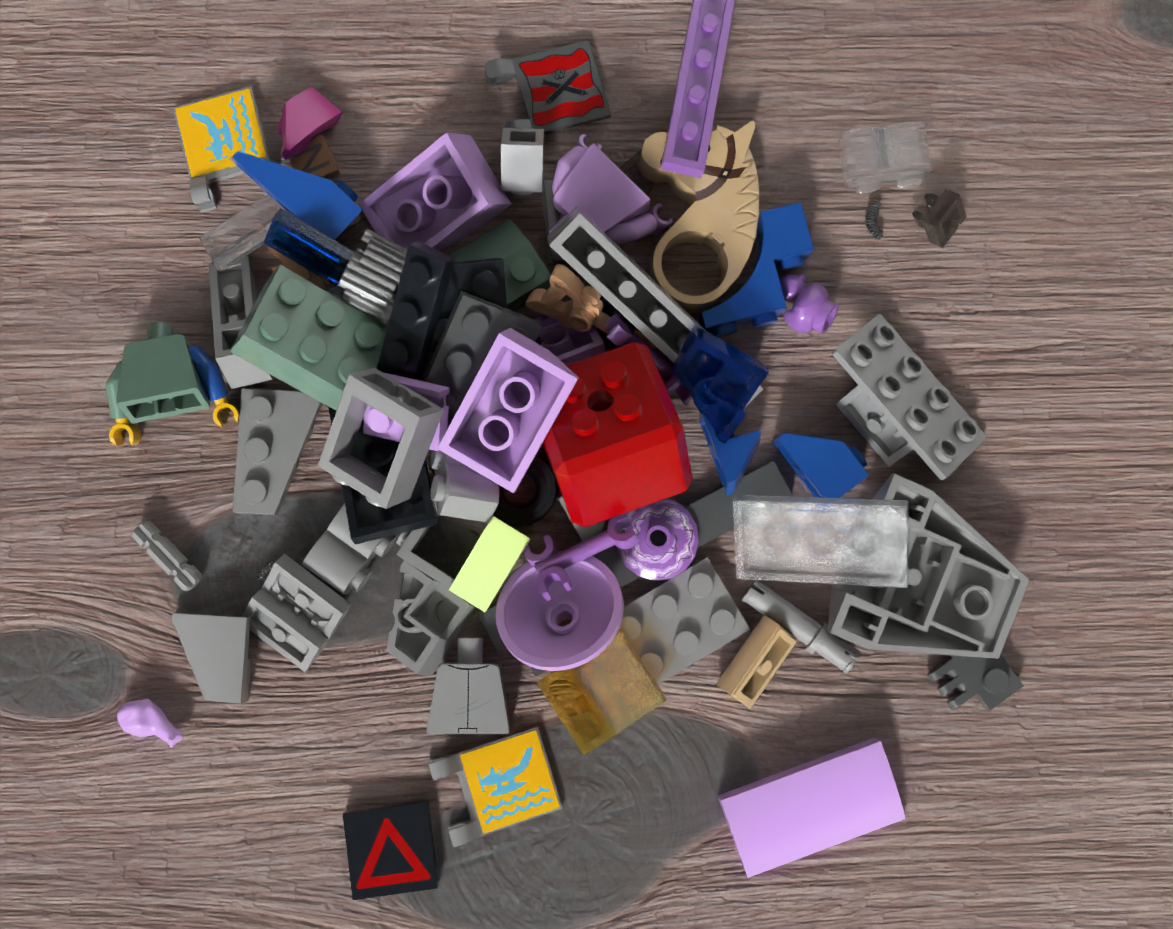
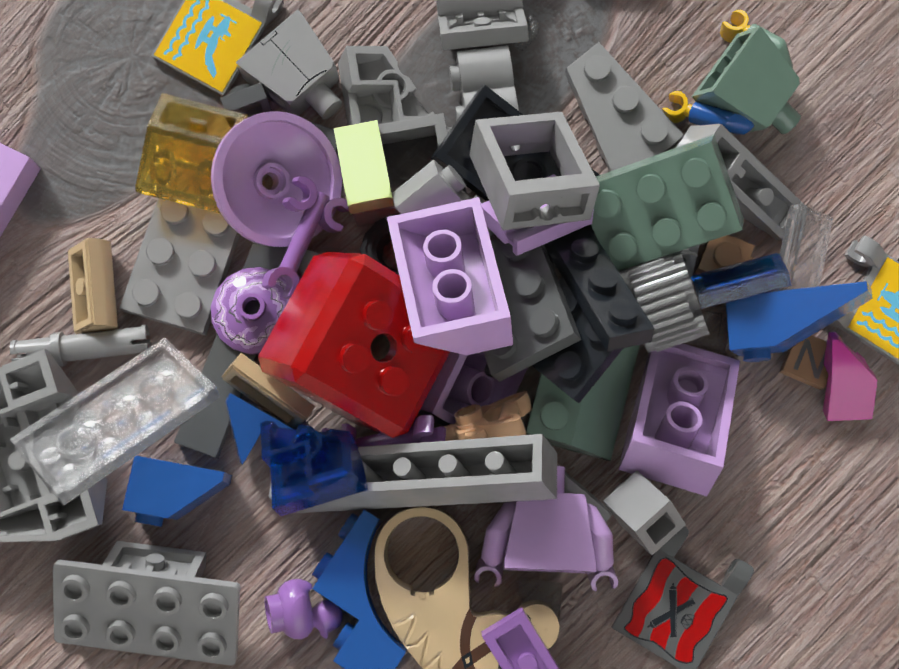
camera: 145 degrees right, 5 degrees down
none -> dark grey plate [220,82,272,127]
none -> tan tile [222,353,315,429]

